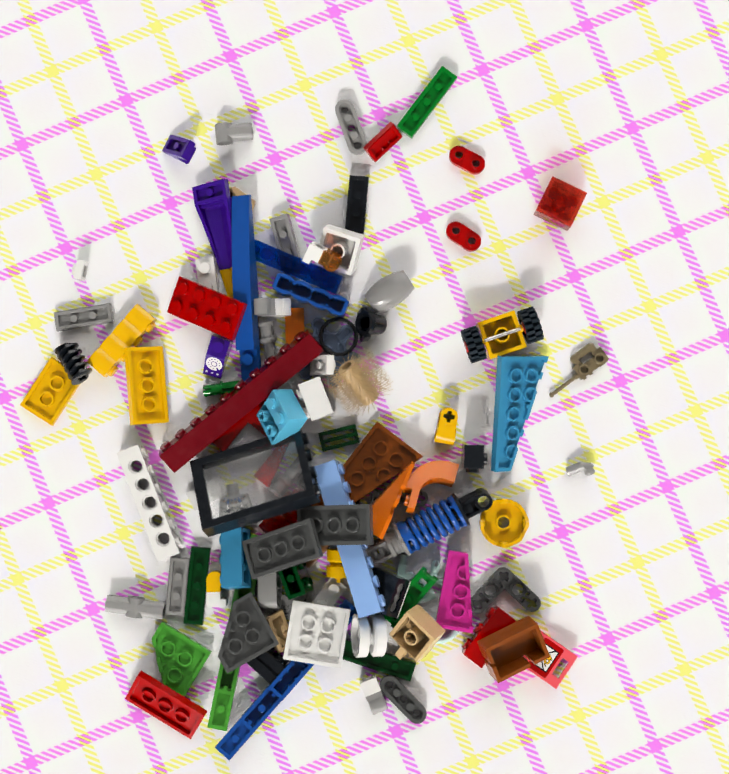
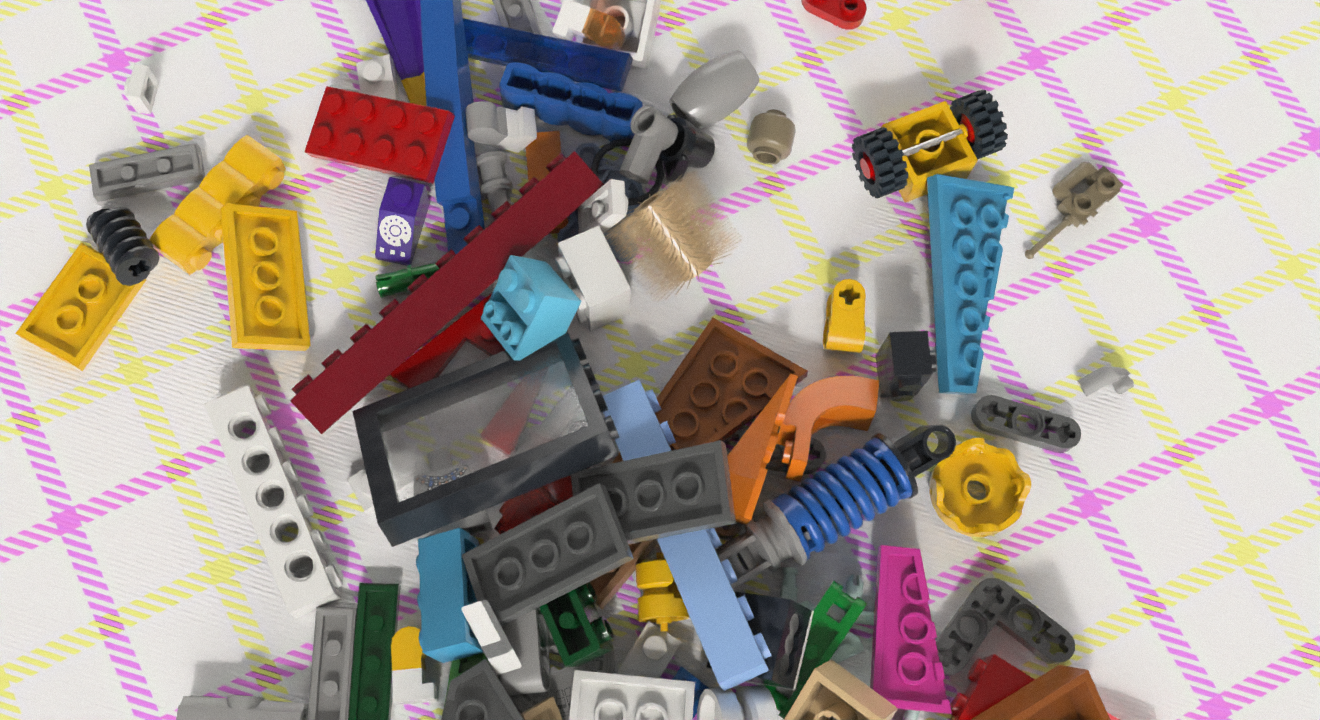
camera: 15 degrees left, 15 degrees down
dark green tile [318,424,360,452] -> none
none -> clear sticker [461,600,522,675]
none -> light grey piece [619,105,678,184]
none -> dark tan head [747,109,796,165]
none -> dark grey beam [971,395,1081,453]

